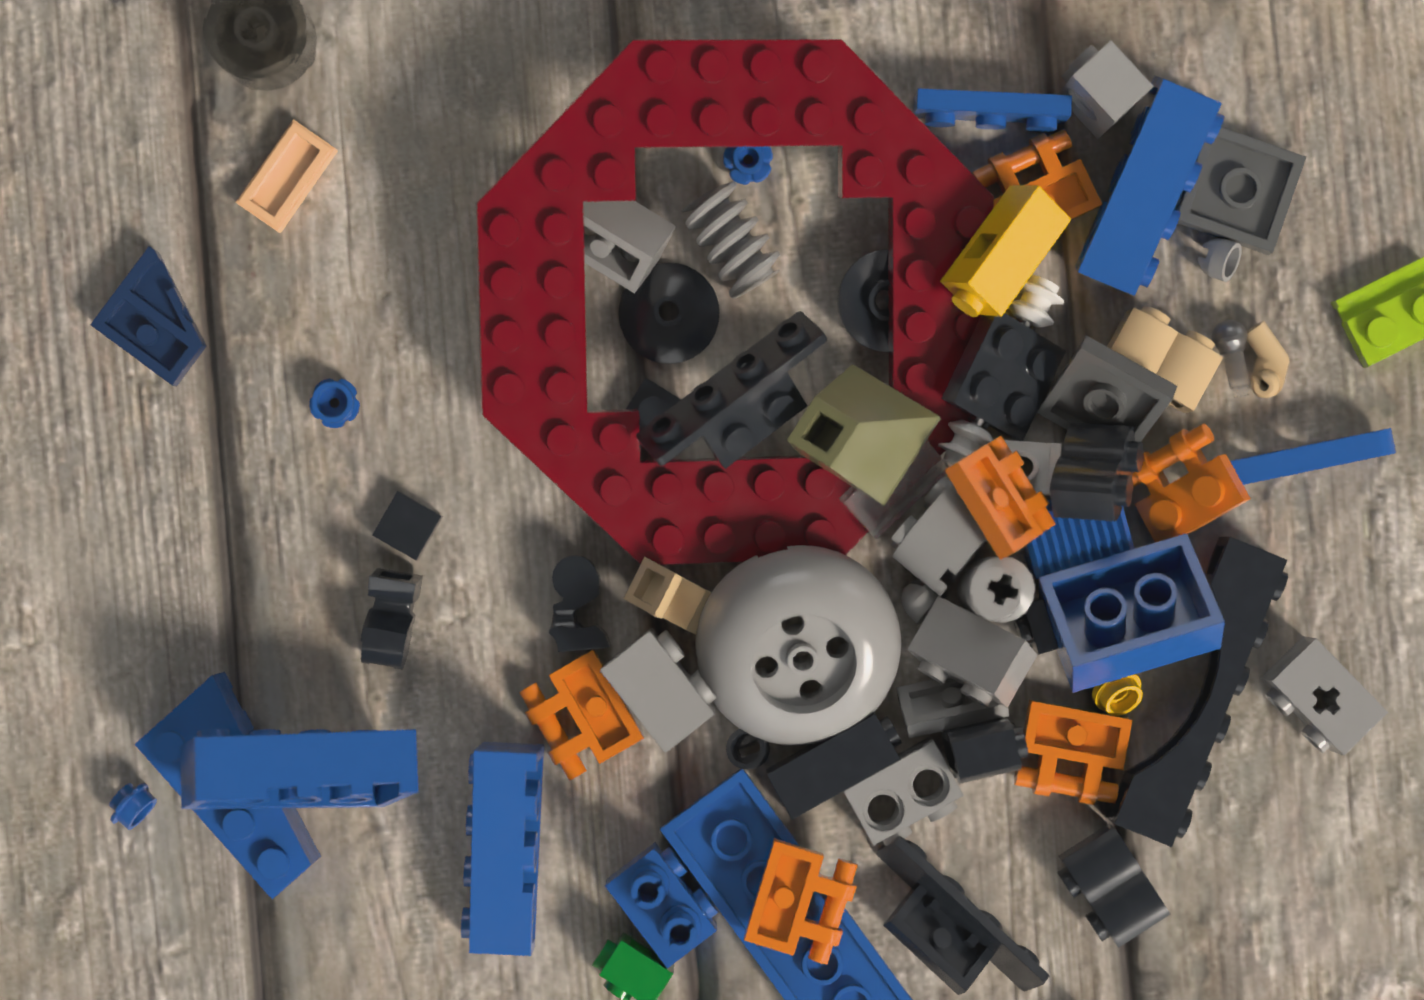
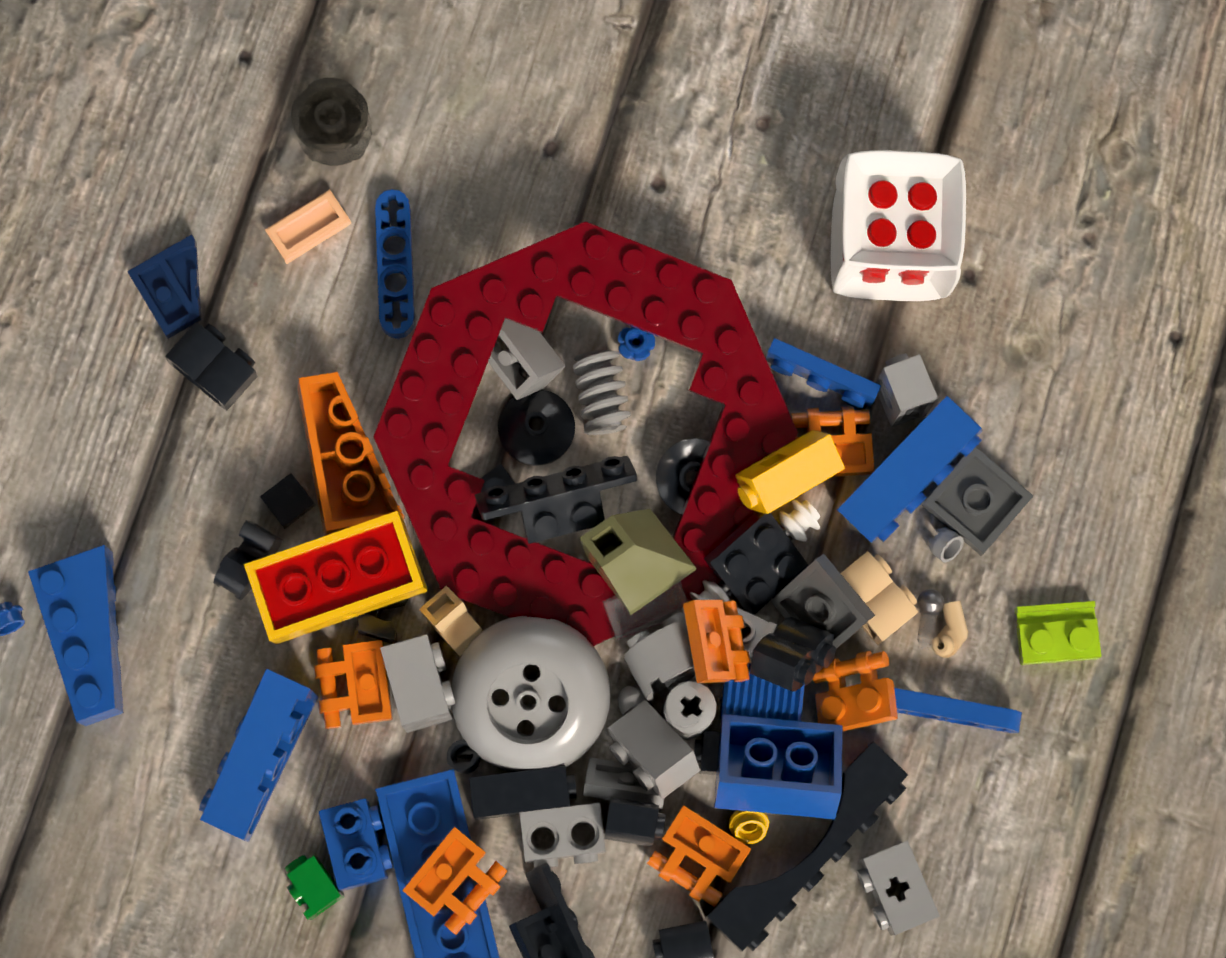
camera: 20 degrees right, 10 degrees down
blue wedge [180,729,419,809] -> none
blue plate [309,378,360,428] -> none
none -> black brick [165,322,258,411]
none -> red brick [244,511,428,644]
none -> orange wedge [298,372,405,536]
none -> blue beam [375,189,415,339]

